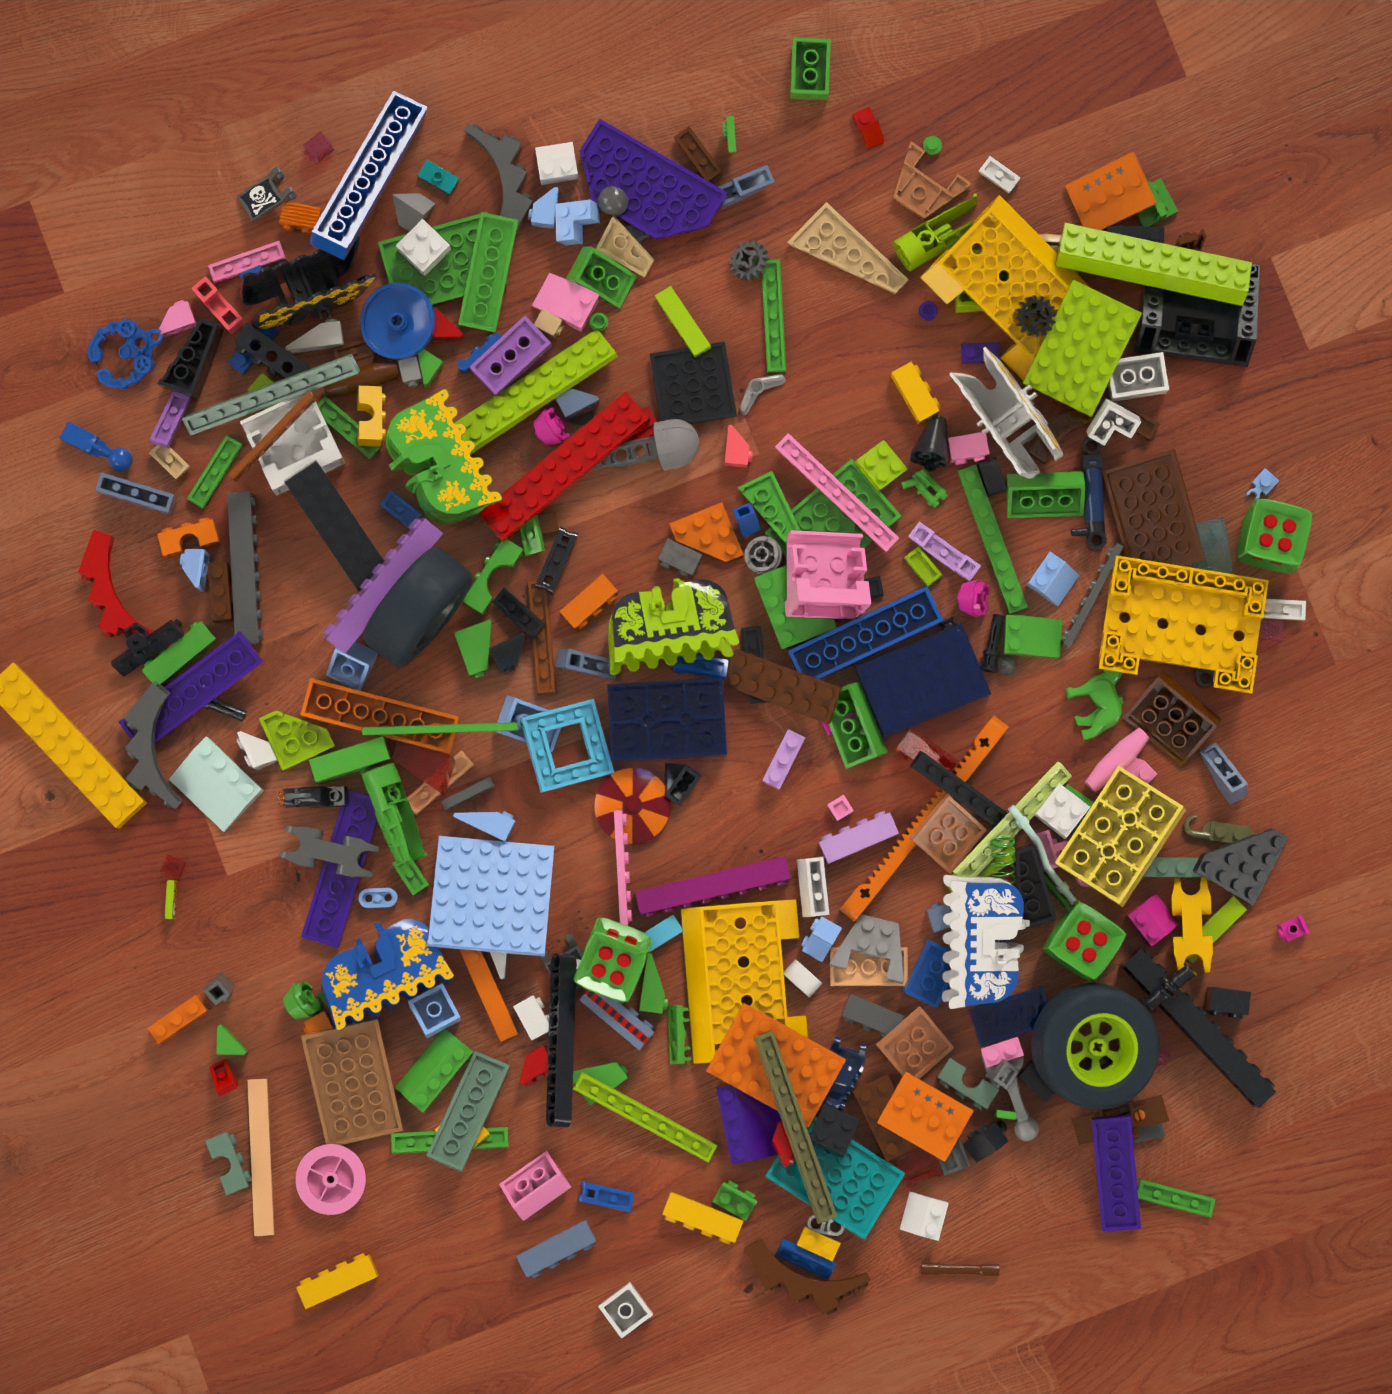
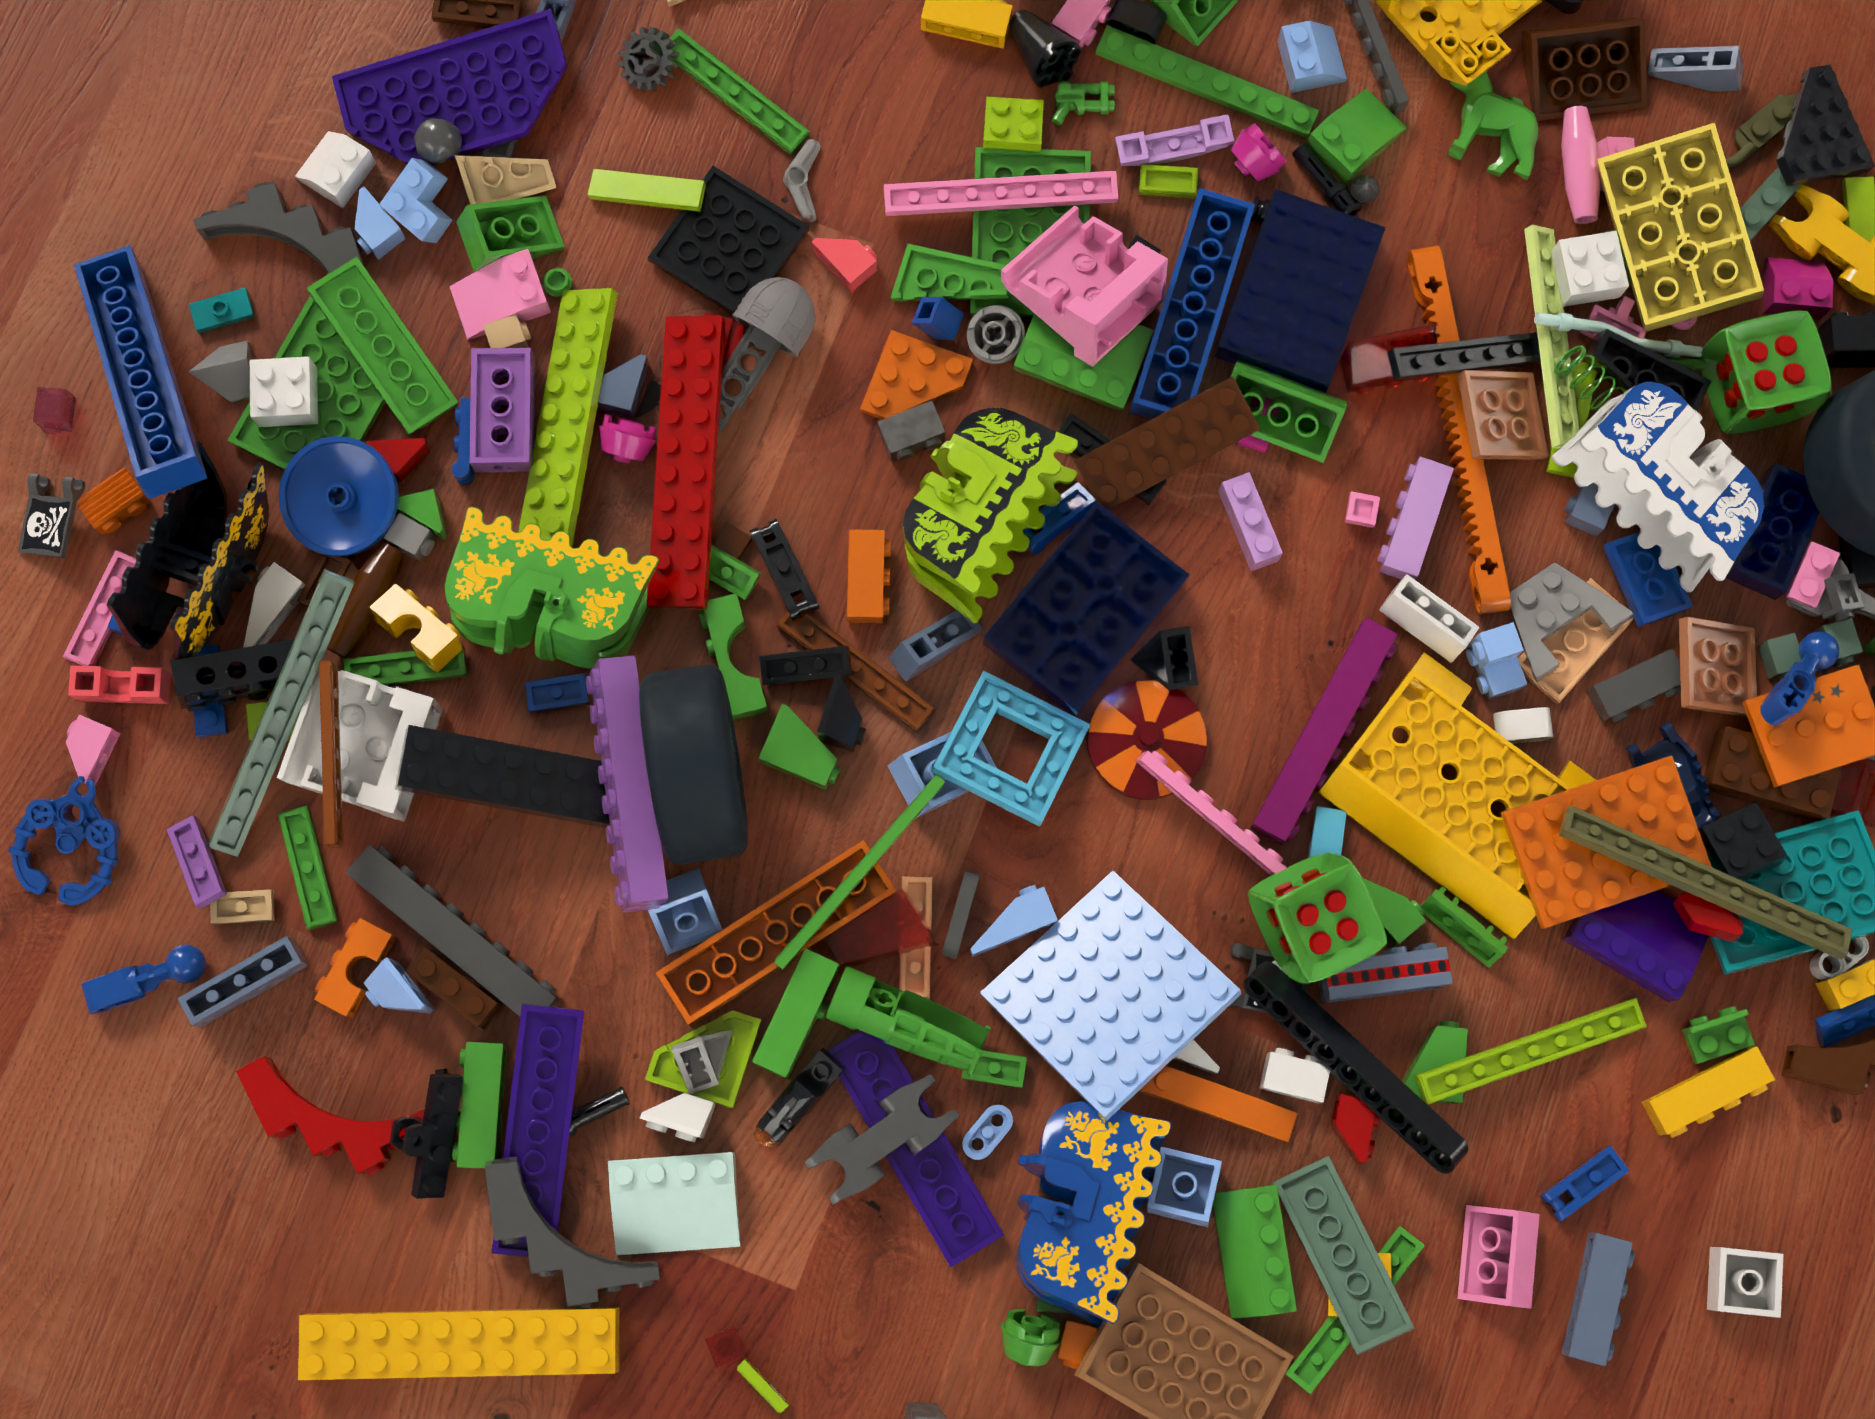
camera: 50 degrees left, 5 degrees down
black wedge [157,319,224,400] -> none
none -> light grey slope [671,1029,733,1094]
none -> blue beam [1760,631,1839,726]

